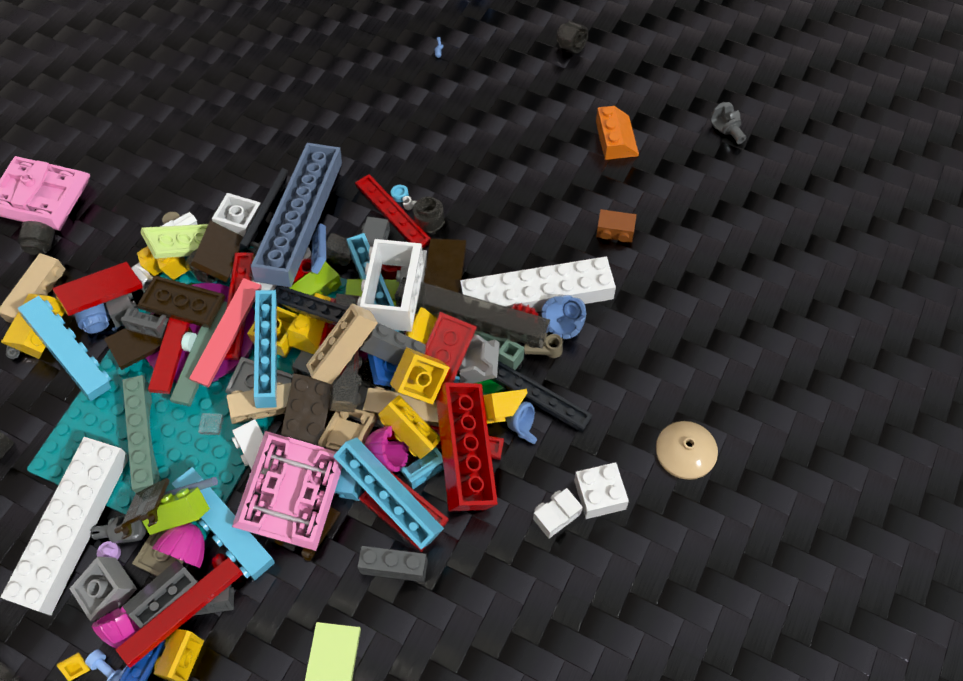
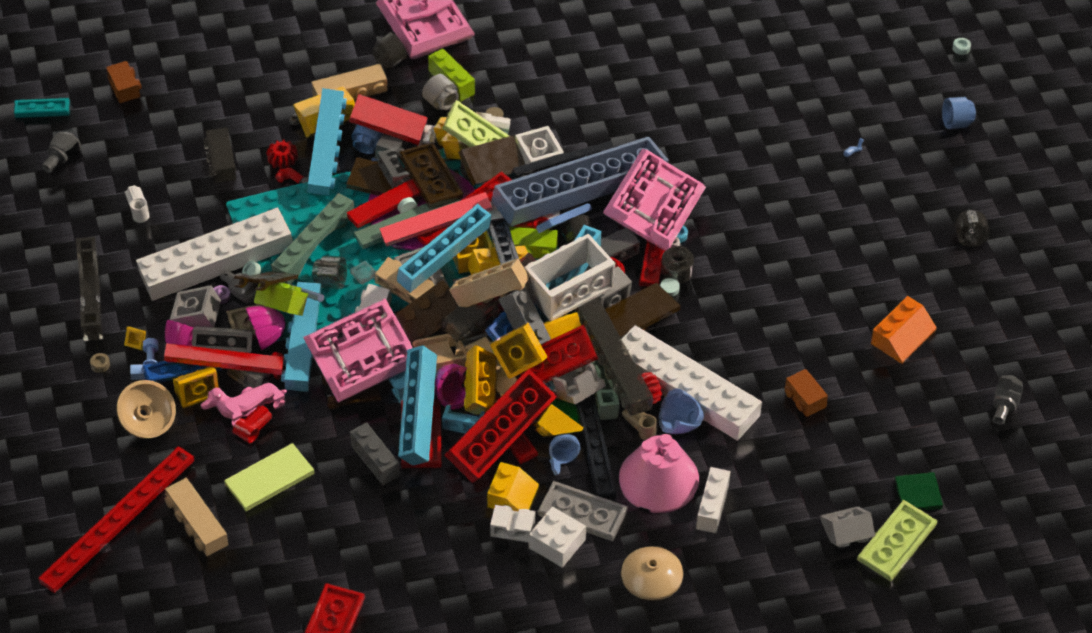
camera: 45 degrees right, 10 degrees down
none -> bright pink animal [200,383,287,427]
none -> red piece [233,405,272,443]
none -> light aqua tile [242,261,261,276]
none -> red gear [267,139,298,169]
none -> red arm [275,167,304,184]
none -> clear smoke piece [312,256,347,289]
none -> light grey piece [422,74,458,110]
none -> lime brick [428,48,475,102]
none -> yellow slope [487,462,539,512]
none -> light grey tile [538,481,628,541]
none -> bright pink piece [603,149,706,252]
none -> bright pink cone [619,434,699,513]
none -> light aqua tile [660,278,679,297]
none -> white brick [697,467,730,533]
none -> light grey slope [820,507,875,547]
none -> yellowish green tile [857,500,937,581]
none -> dark green tile [895,472,943,511]

